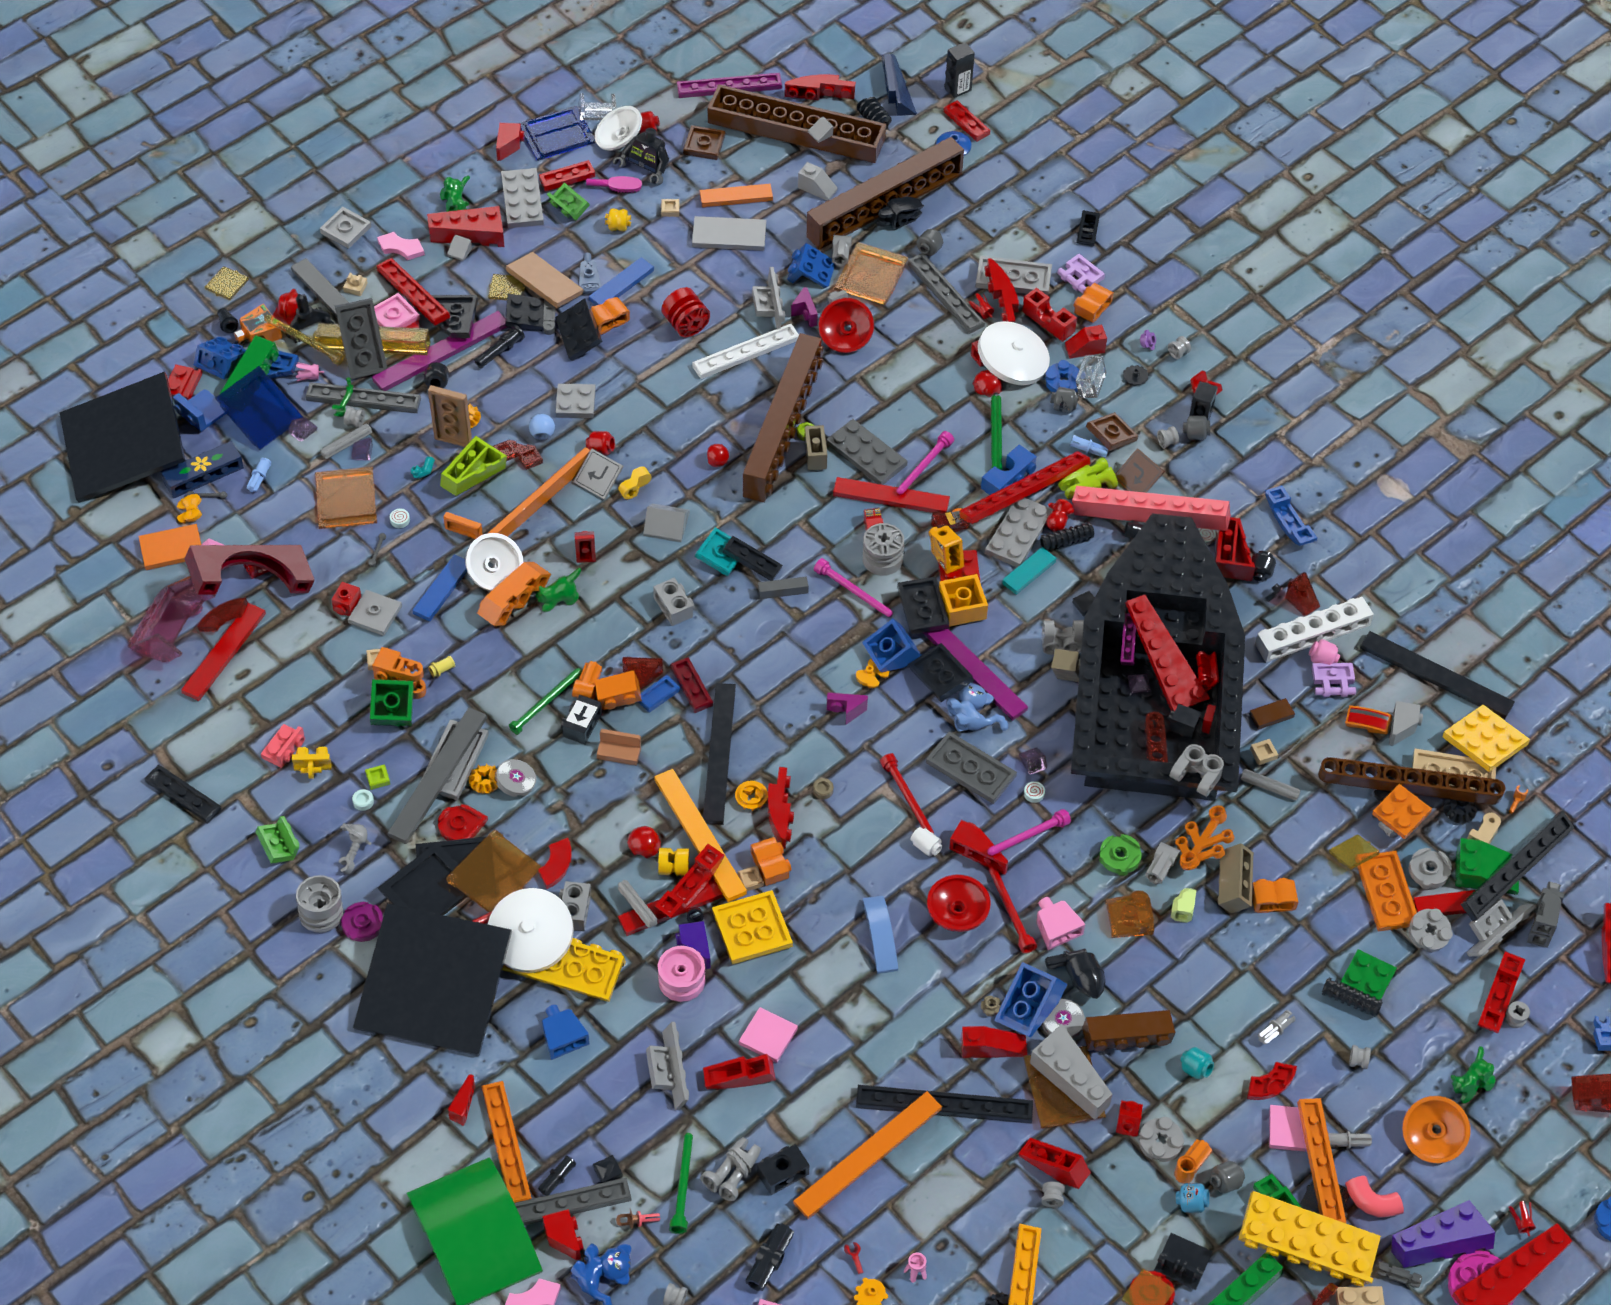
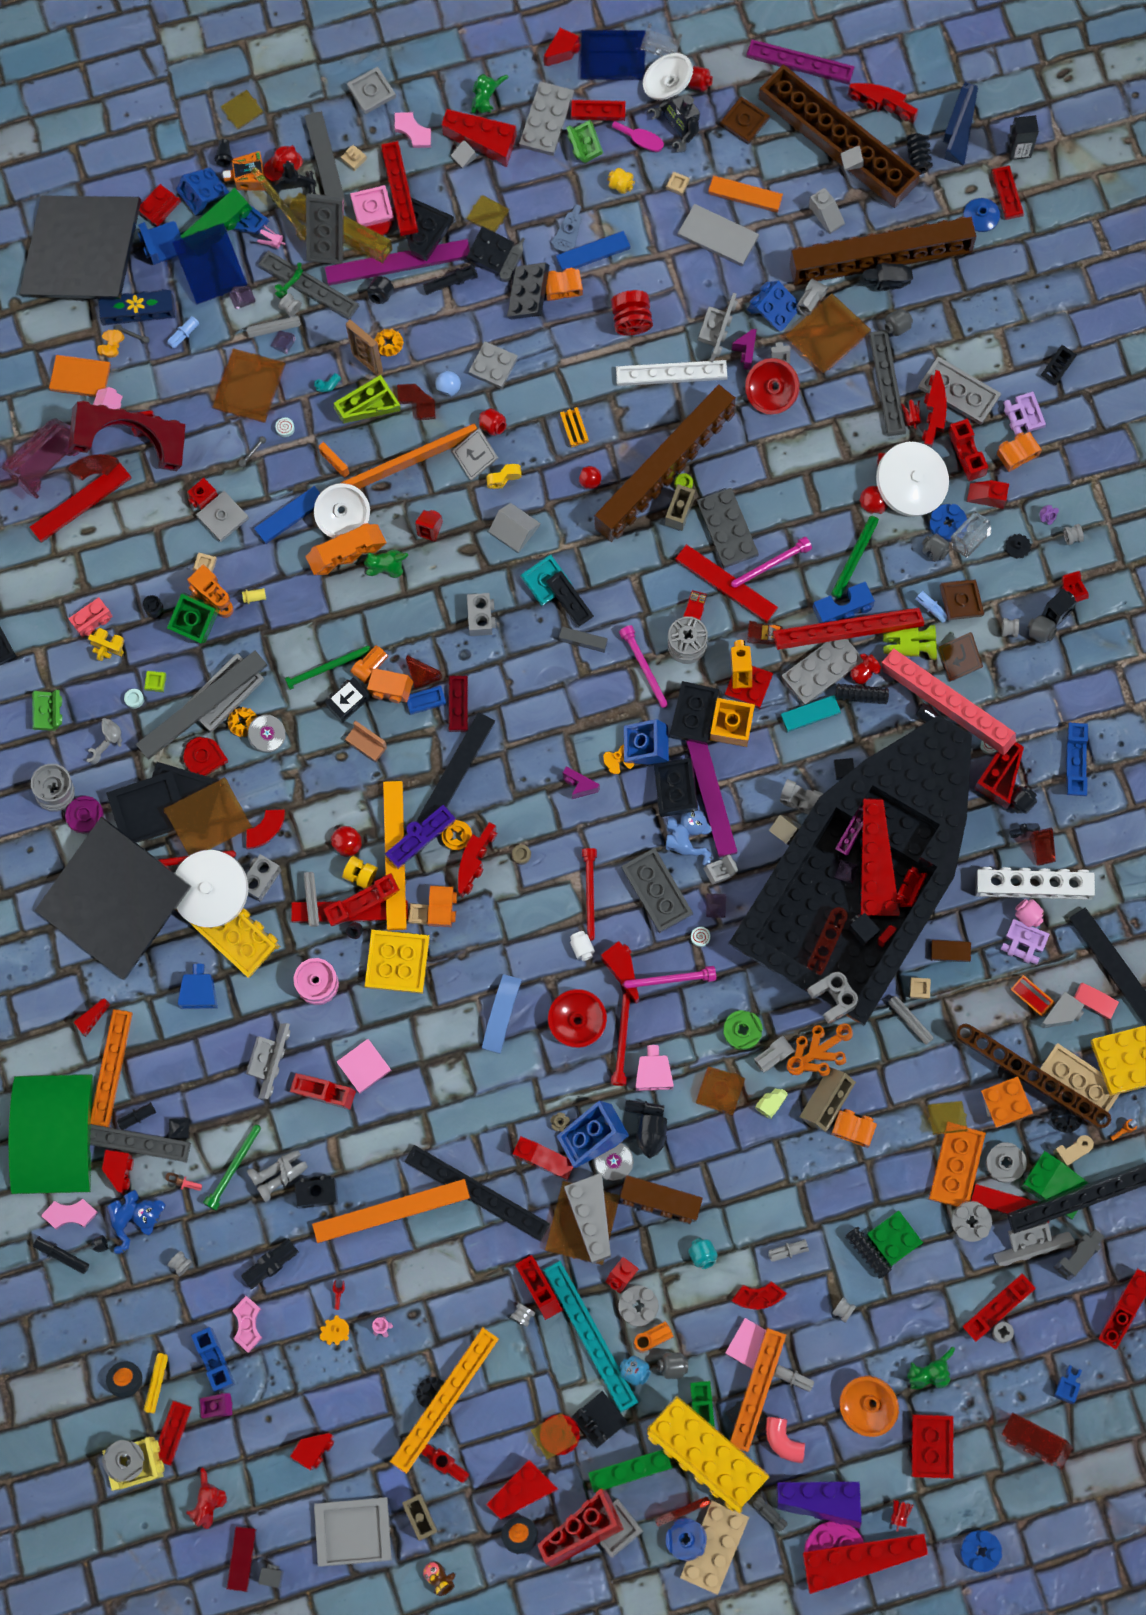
camera: 30 degrees right, 20 degrees up
tile [506,252,583,308] -> none
dark purple slope [675,921,711,969] -> none
none -> black wheel [142,595,164,619]
none -> dark purple hinge [385,805,456,869]
none -> teal tile [543,1260,638,1413]
none -> light orange tile [560,407,589,448]
none -> light grey bracket [703,854,738,885]
none -> red plate [912,1415,953,1479]
none -> coral slope [1074,983,1119,1019]

